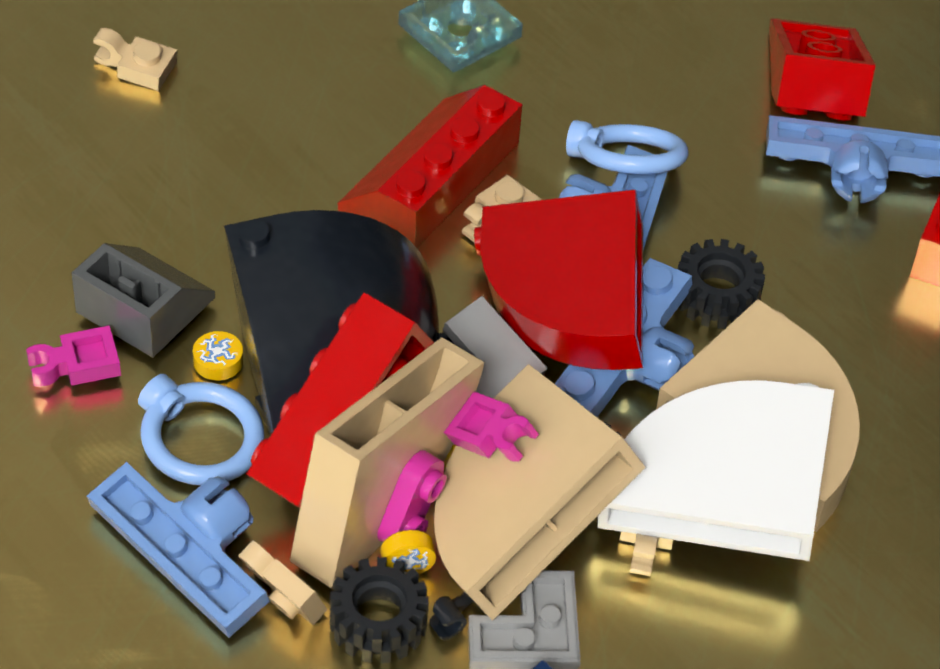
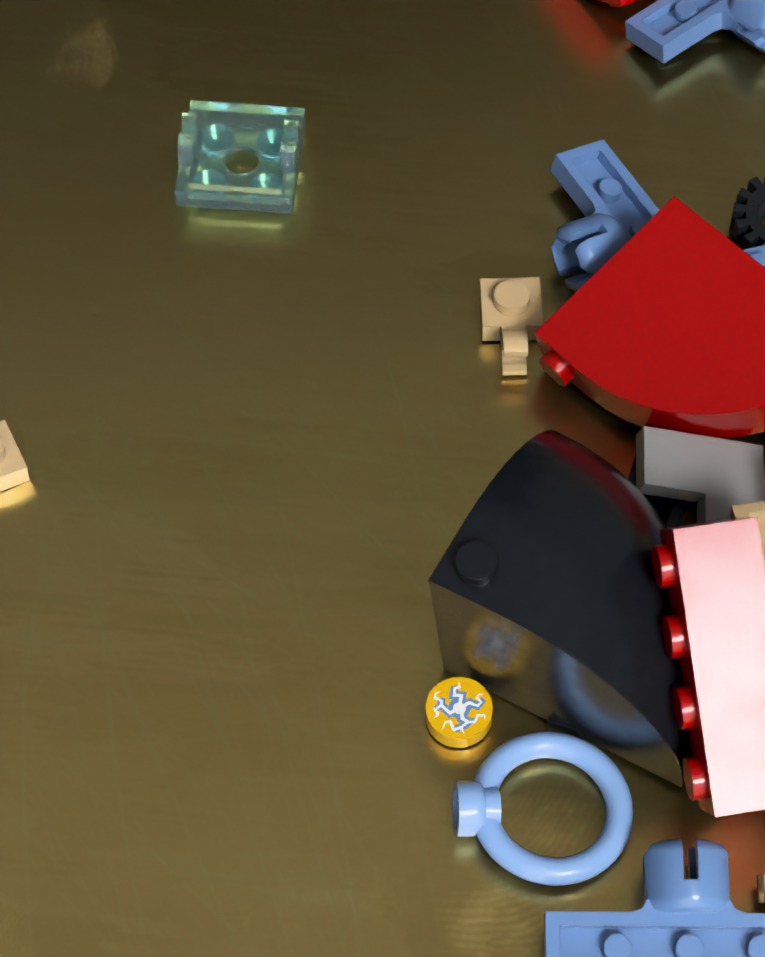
camera: 40 degrees left, 10 degrees up
dark pink plate [26,325,121,387] -> none
dark grey slope [71,243,215,358] -> none
red slope [337,85,523,248] -> none
light blue piece [566,120,689,174] -> none

